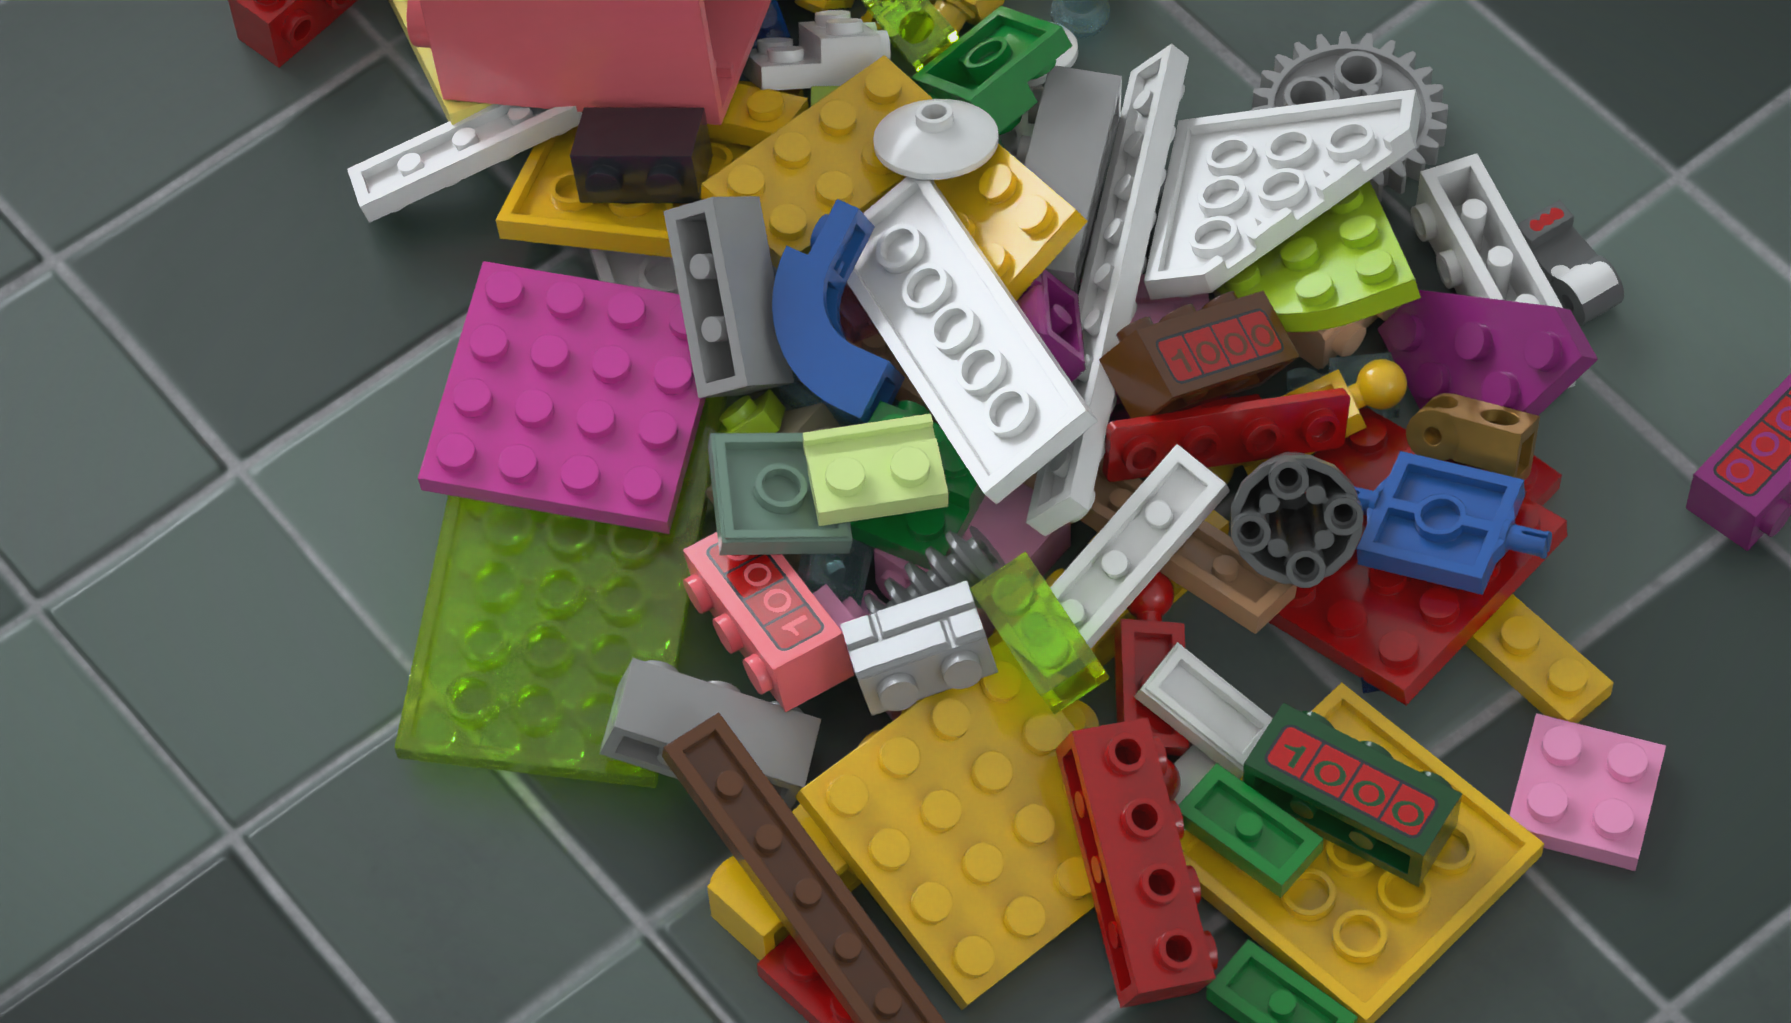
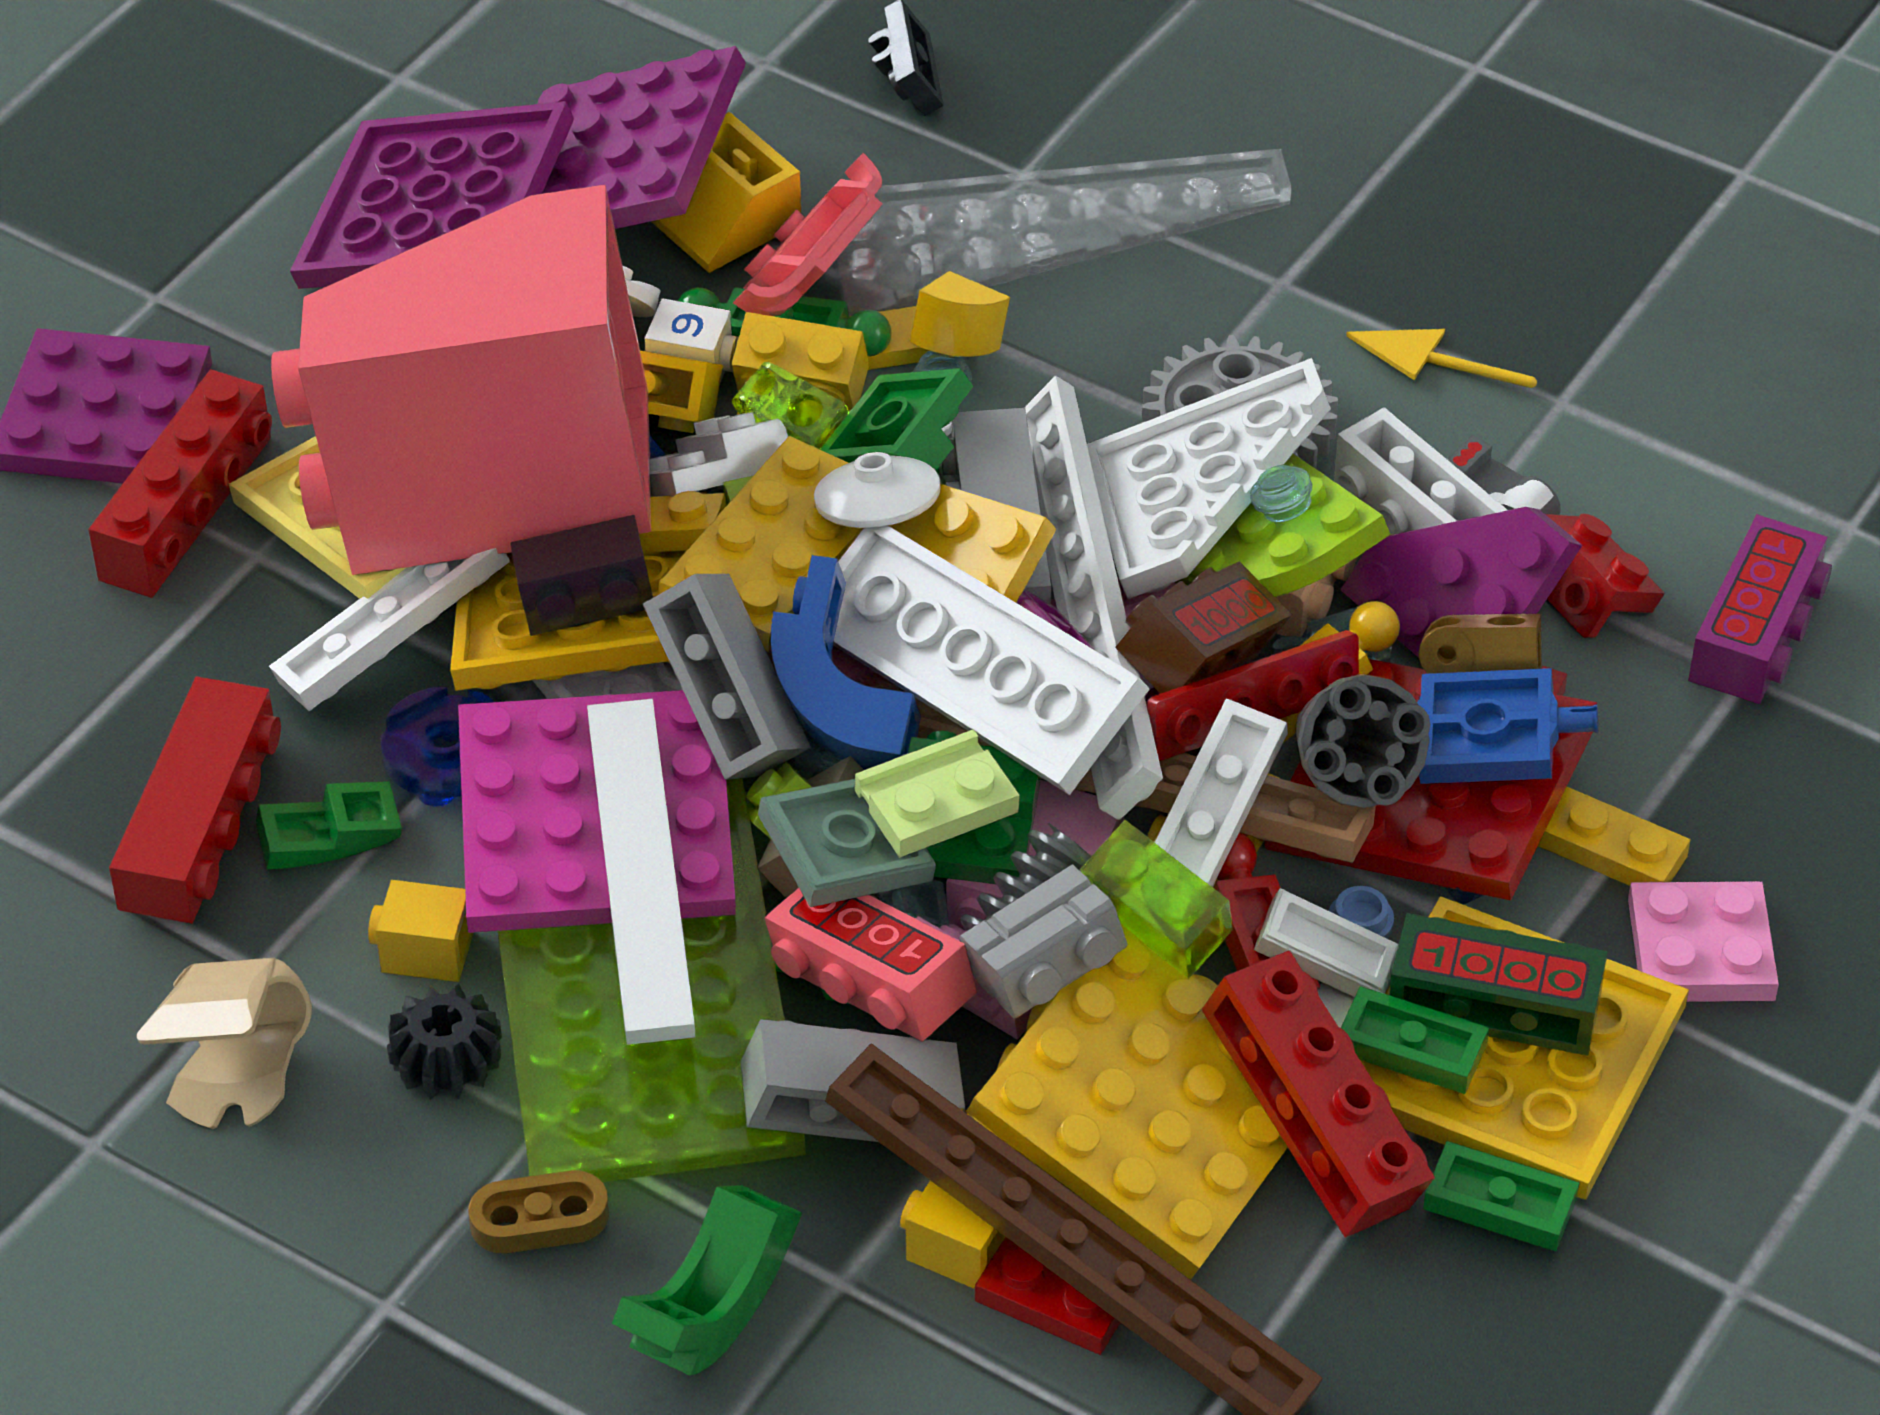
camera: 20 degrees left, 10 degrees down
none -> red brick [109,676,281,924]
none -> tan piece [137,958,312,1129]
none -> green slope [255,781,402,870]
none -> yellow brick [368,880,474,982]
none -> clear blue plate [381,687,494,807]
none -> black gear [387,983,502,1100]
none -> pearl gold plate [468,1170,609,1253]
none -> white tile [587,699,695,1045]
none -> green arch [612,1185,802,1376]
none -> clear light blue plate [1250,465,1313,522]
none -> medium blue plate [1329,886,1394,939]
none -> yellow piece [1346,329,1537,388]
none -> red bracket [1545,514,1665,638]

